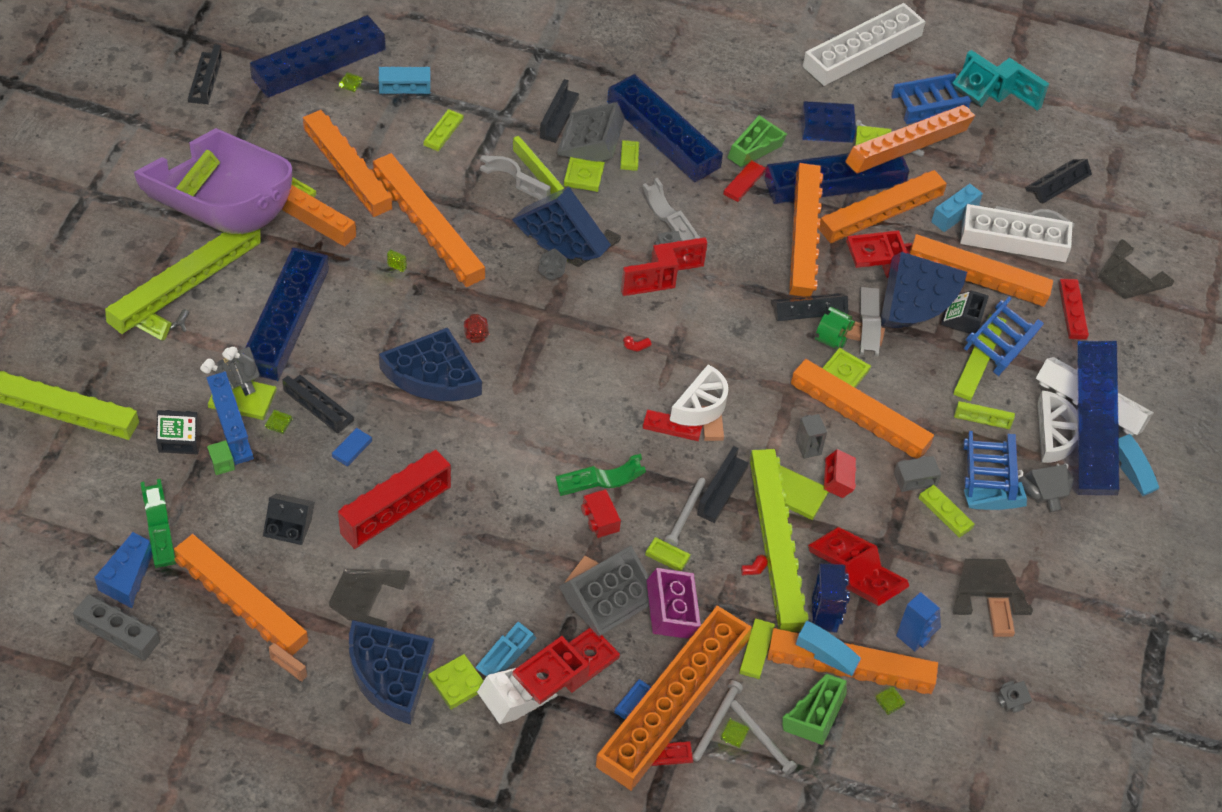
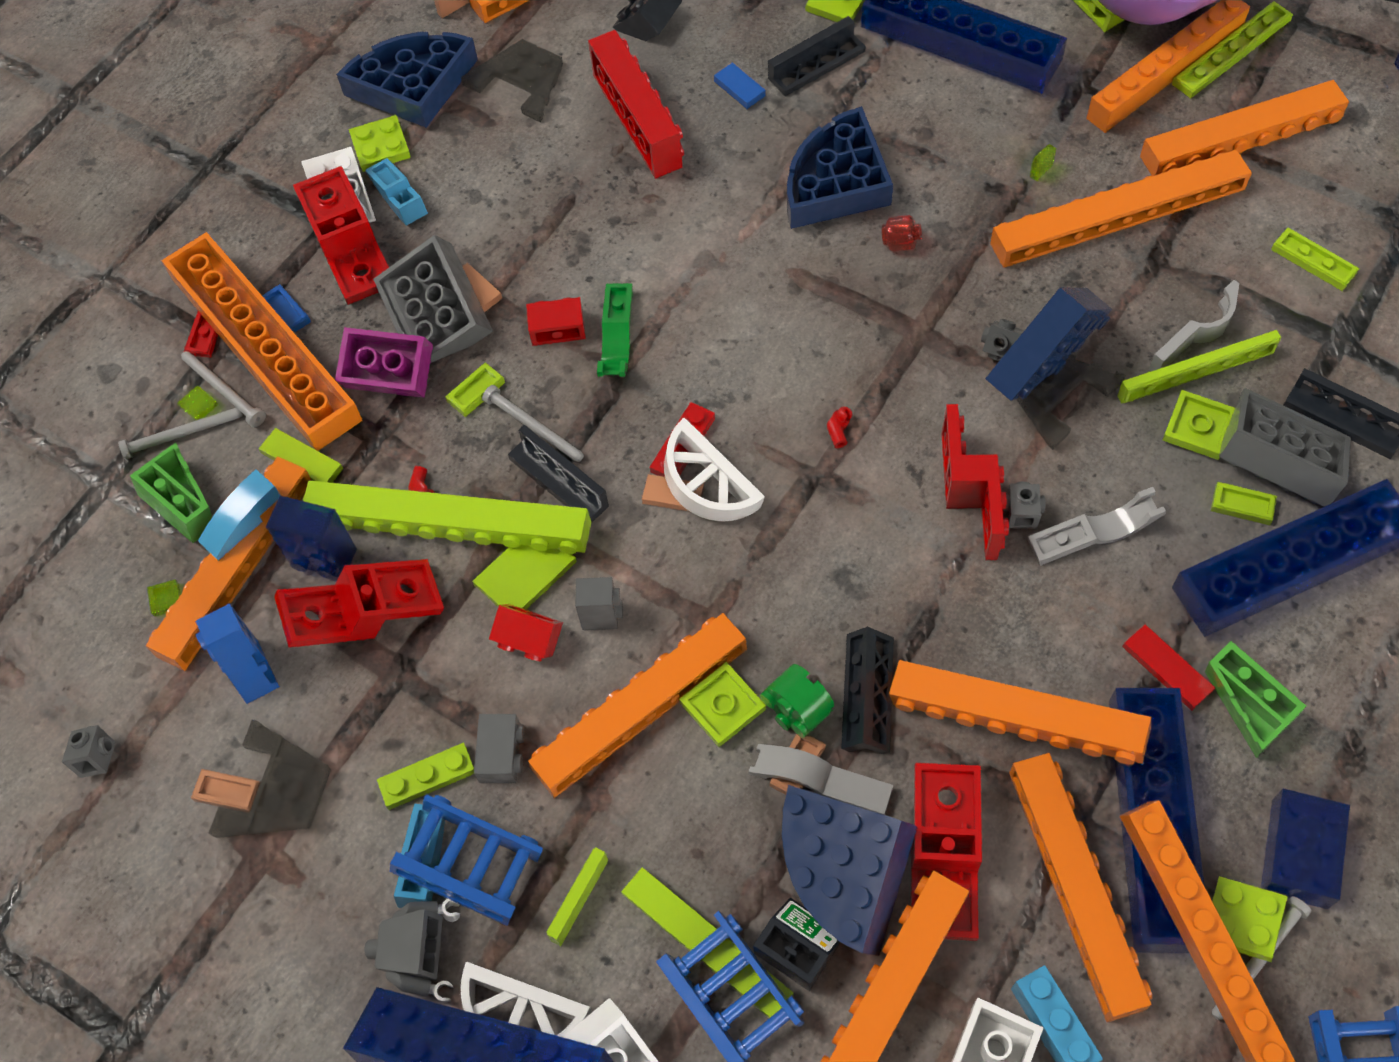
camera: 115 degrees right, 10 degrees up
clear neon green tile [265,410,292,434] -> none

